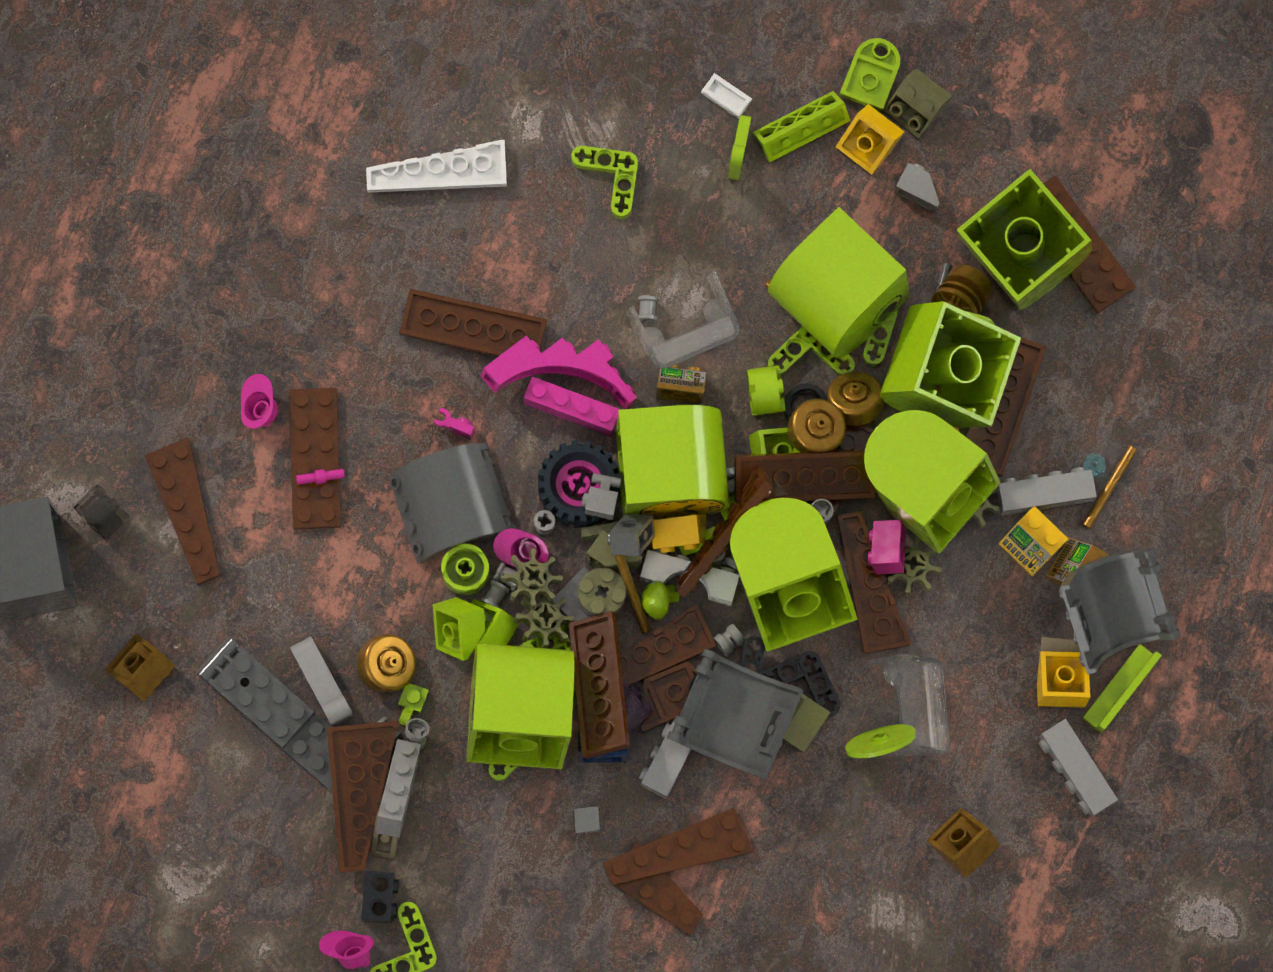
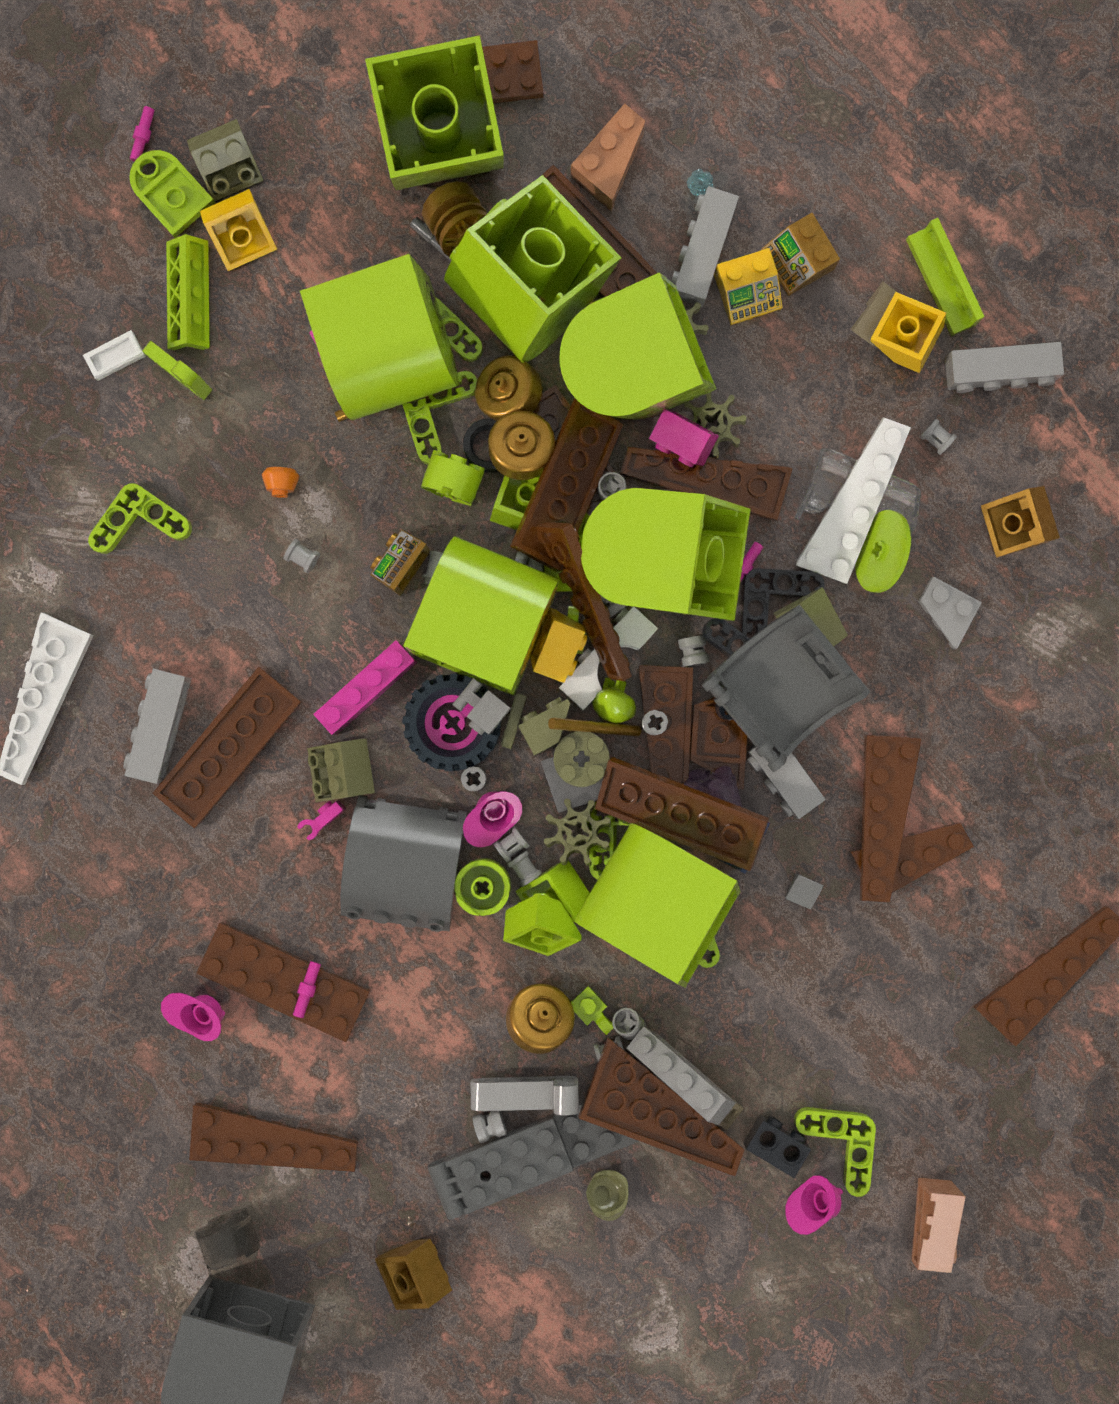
camera: 55 degrees left, 10 degrees up
dark pink arch [480,336,637,409] -> none
olive gear [502,548,563,609] -> none
dark grey brick [608,514,655,556] -> none
clear windscreen [626,270,740,369] -> none
light grey slope [894,162,939,213] -> none
dark grey hinge [1059,547,1181,674] -> none
pearl gold bar [1082,446,1137,529] -> none
none -> light grey brick [123,669,192,784]
none -> dark pink bar [130,106,155,162]
none -> orange cone [262,467,300,498]
none -> olive slope [307,739,375,802]
none -> light grey wheel [472,1111,507,1143]
none -> nougat wedge [571,104,645,212]
none -> olive hair [586,1170,628,1221]
none -> light grey bush [642,710,668,735]
none -> dark pink bar [740,542,764,582]
none -> white wing [796,417,911,584]
none -> light grey wing [918,577,982,649]
none -> light grey bush [920,419,957,455]

